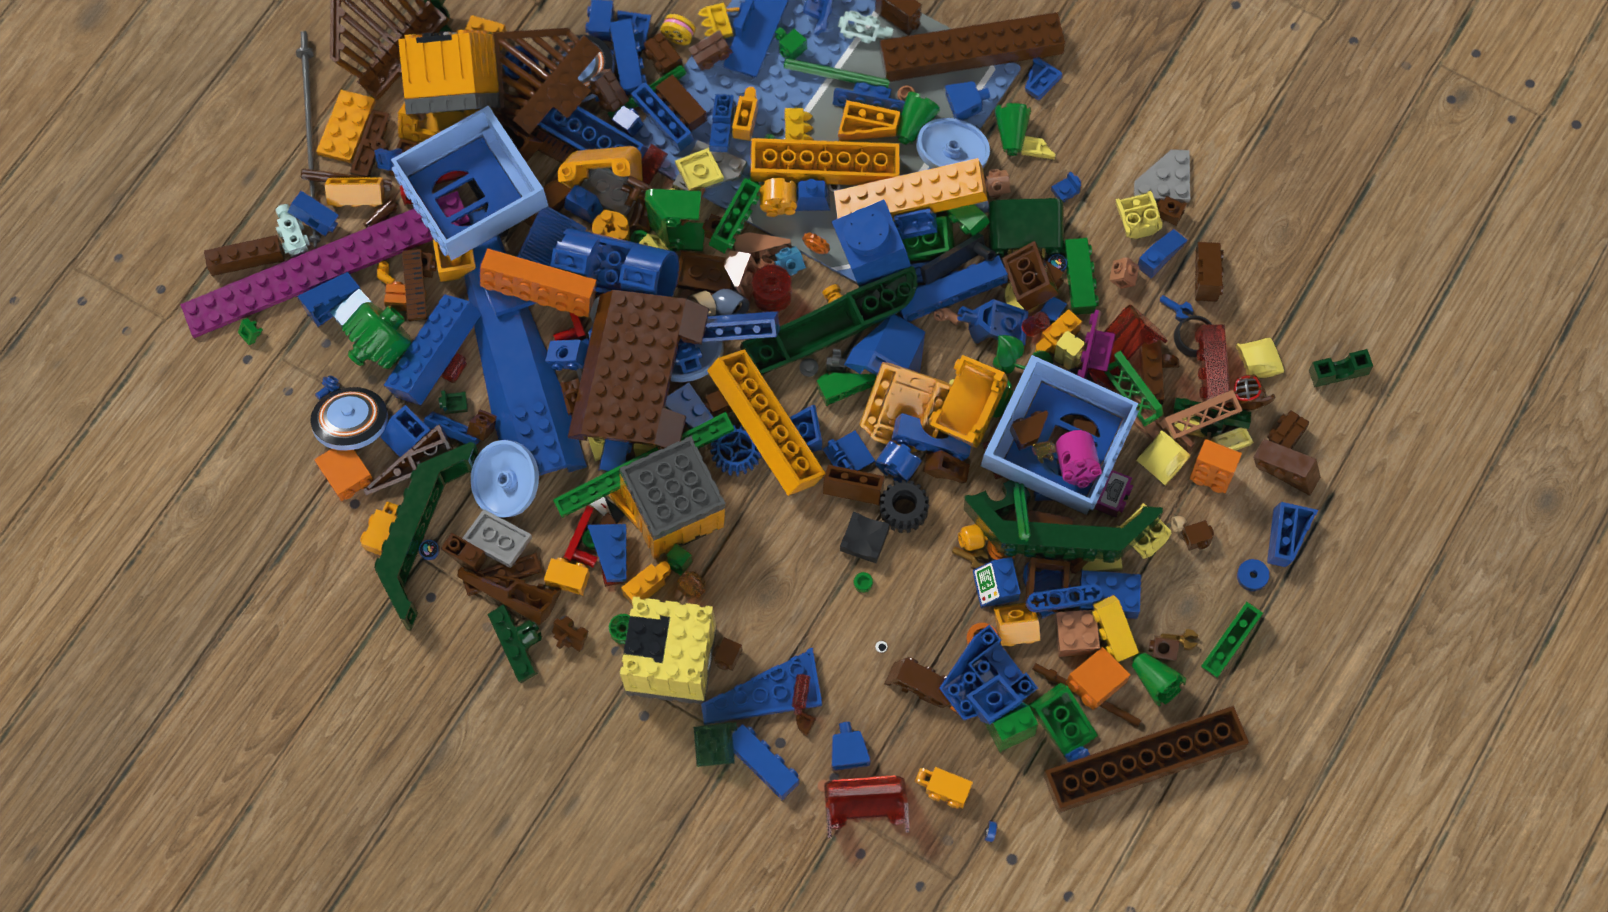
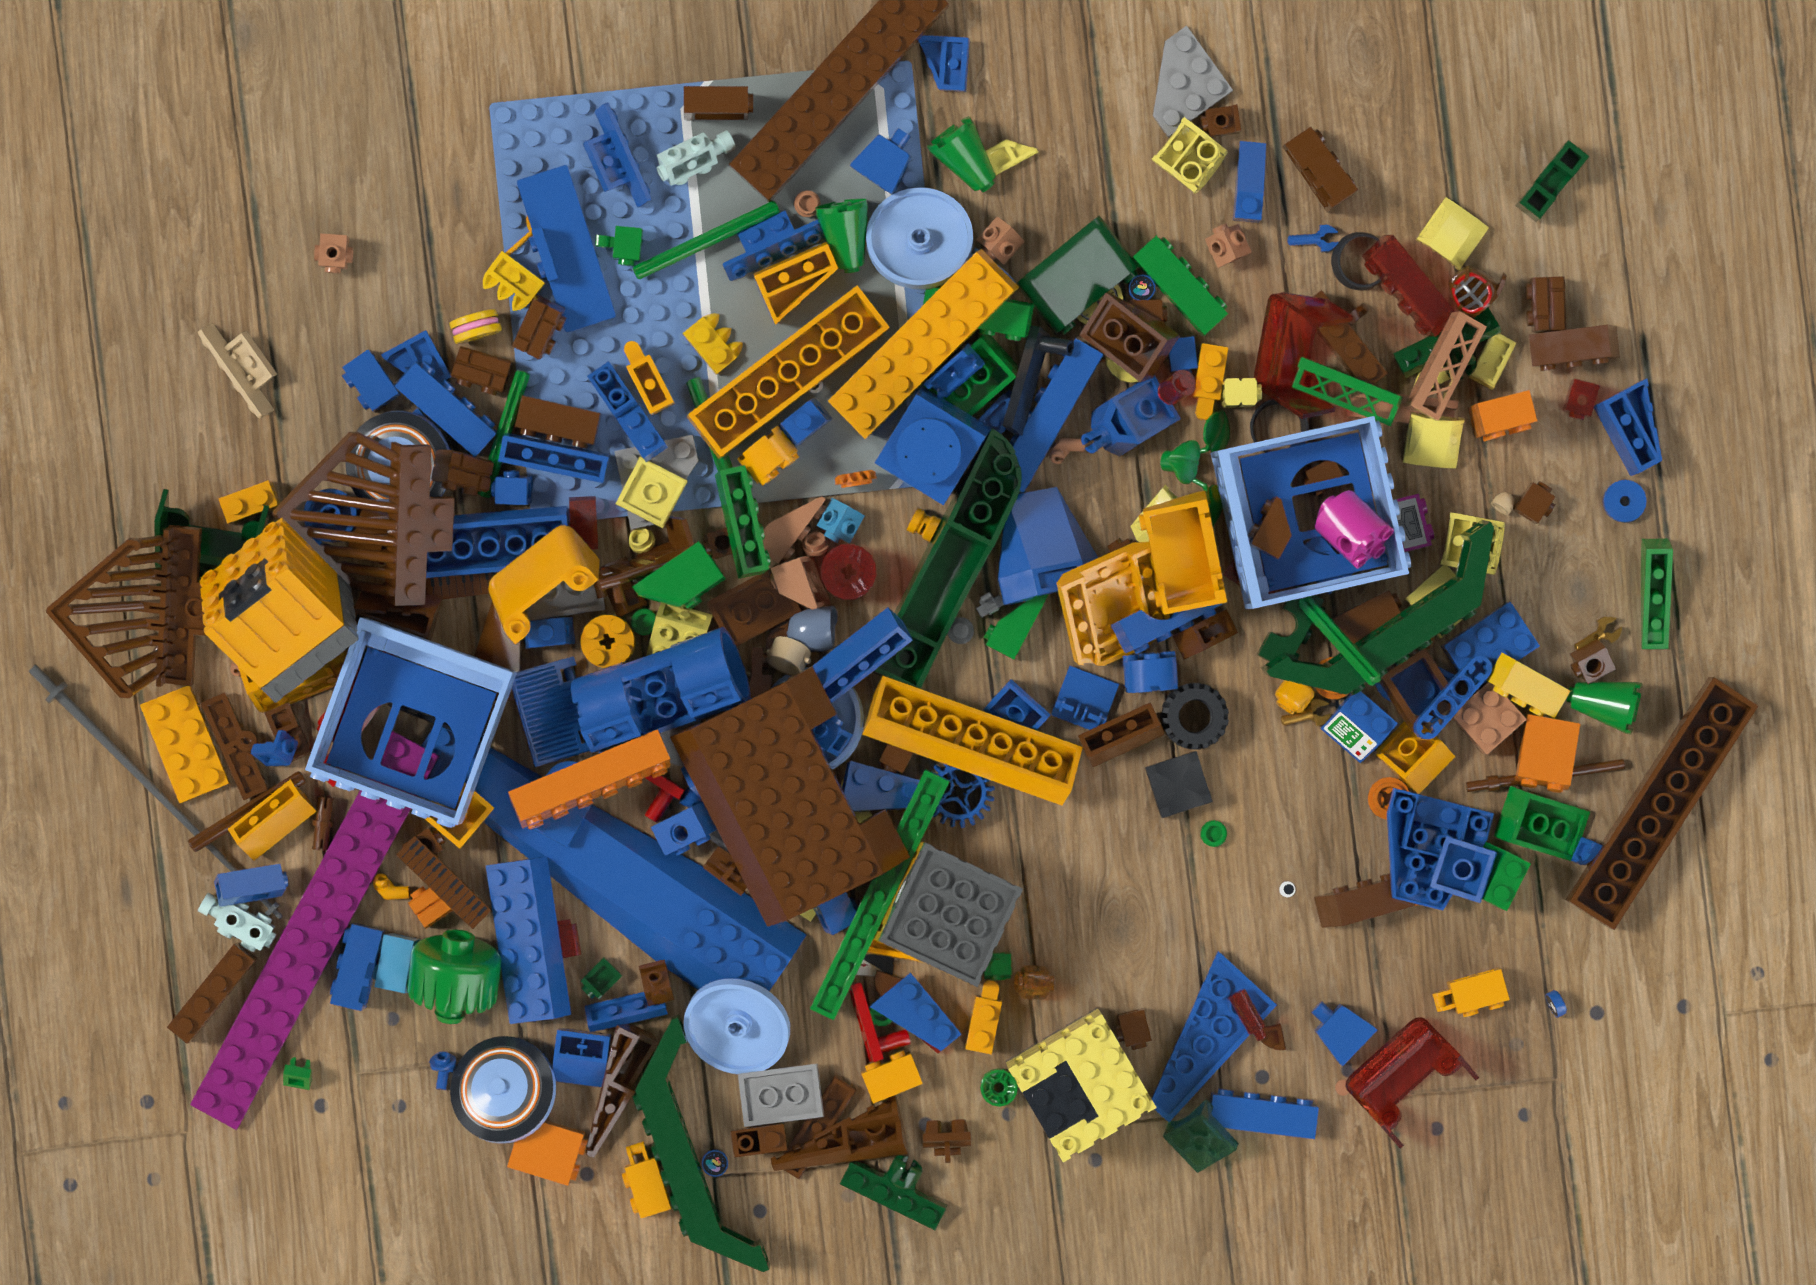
camera: 40 degrees left, 20 degrees up
clear yellow tile [1032,441,1056,464] -> none
blue bracket [1051,172,1081,202] -> none
magenta bracket [1077,309,1116,379] -> none
none -> clear red brick [1563,379,1600,421]

